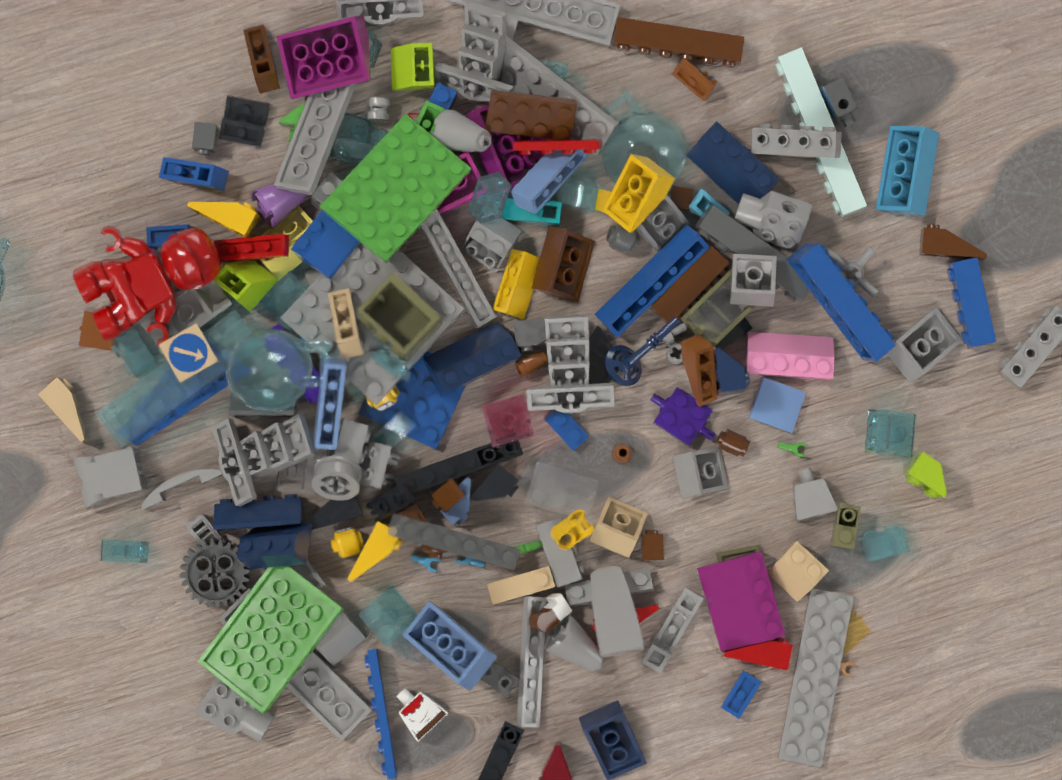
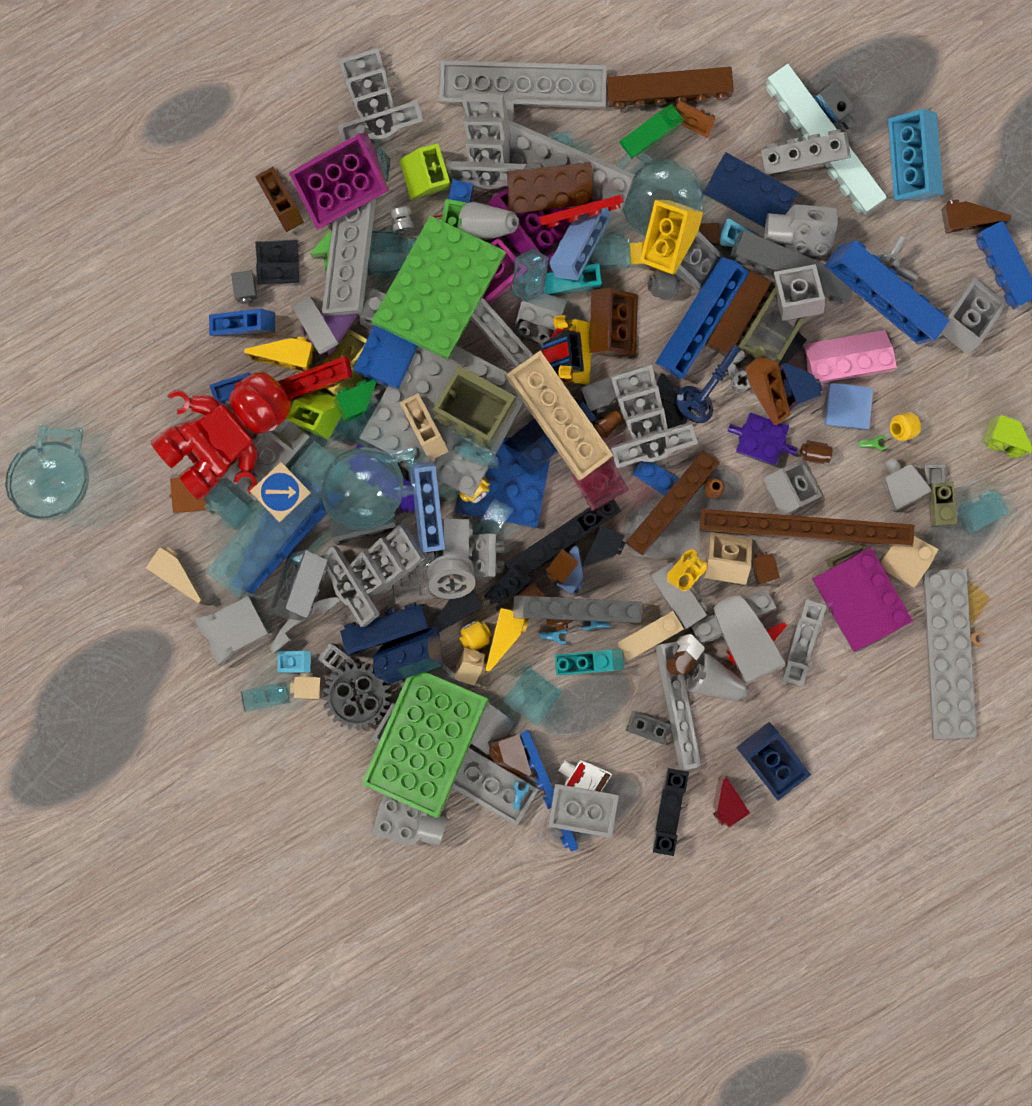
camera: 20 degrees left, 0 degrees up
medium blue brick [403,601,498,691] -> none
bright green piece [515,541,542,554] -> none
blue plate [721,671,762,719] -> none
red slope [722,637,793,671] -> none
clear light blue slope [865,409,916,457] -> none
none -> slope [268,550,328,621]
none -> medium azure slope [277,651,311,672]
none -> tan brick [290,672,322,699]
none -> light grey slope [292,296,338,354]
none -> green slope [334,379,376,423]
none -> tan brick [454,648,486,685]
none -> slope [488,734,532,776]
none -> tan plate [505,351,614,481]
none -> dark azure piece [513,781,529,810]
none -> torso [542,315,584,382]
none -> light grey plate [548,784,619,838]
none -> teal slope [555,649,624,676]
none -> green slope [619,104,685,159]
none -> reddish brown plate [626,450,720,556]
none -> reddish brown plate [700,509,915,547]
none -> yellow head [890,412,921,441]
none -> light grey tile [923,464,946,486]

